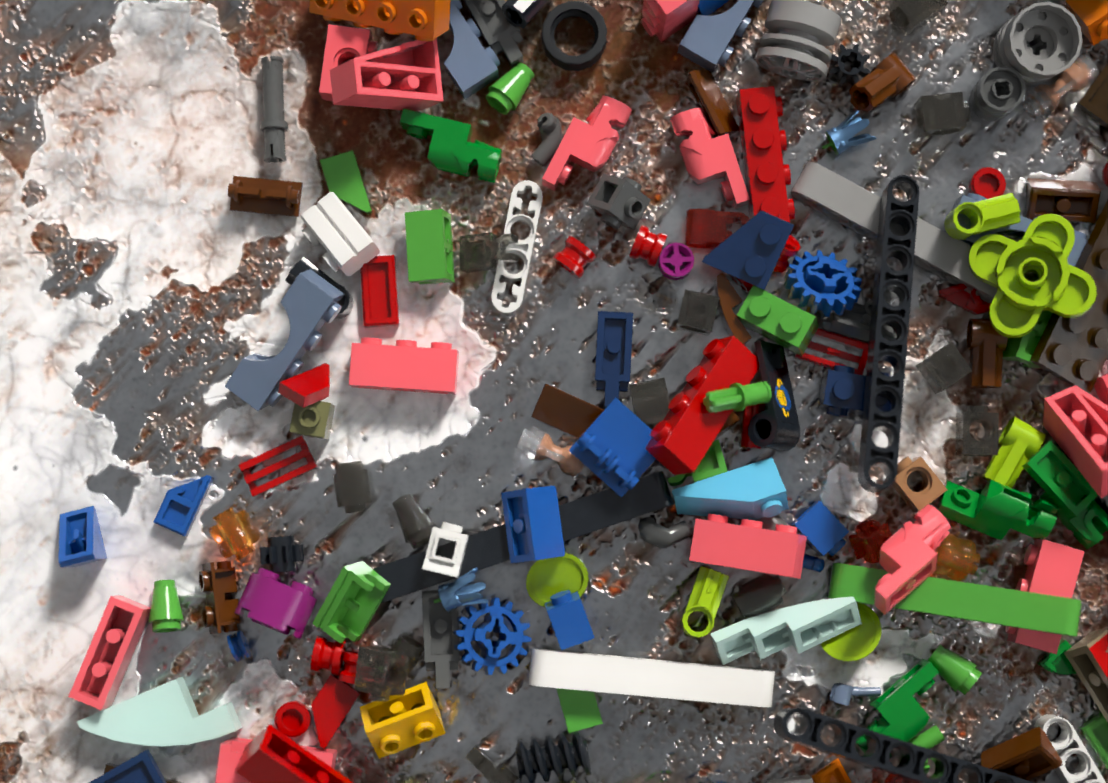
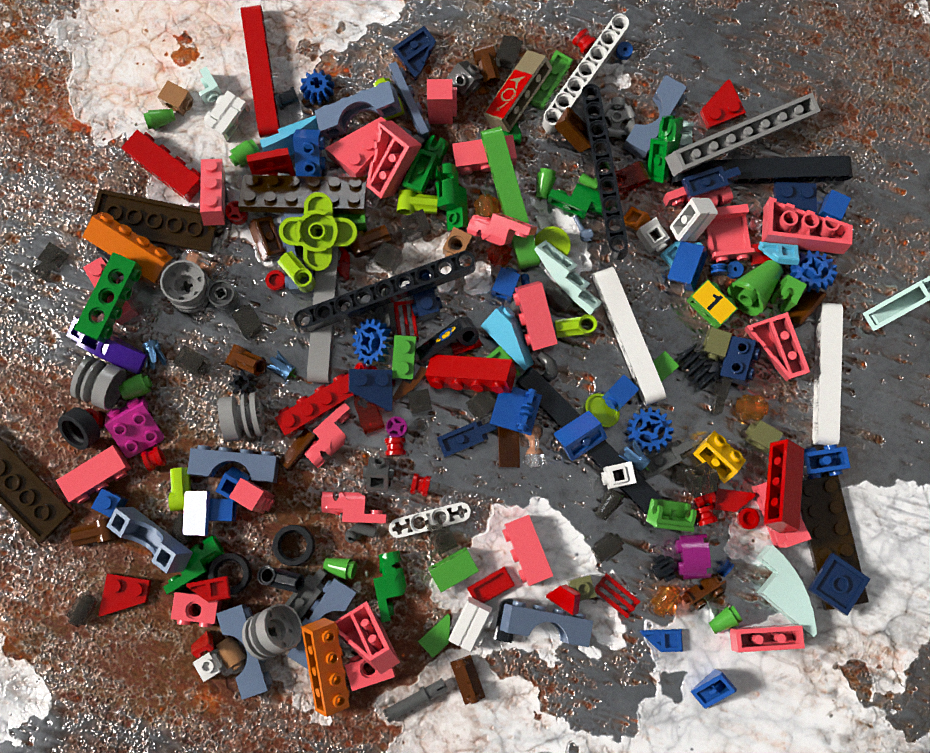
camera: 120 degrees left, 5 degrees down
bright green axle [703,381,772,413] -> none

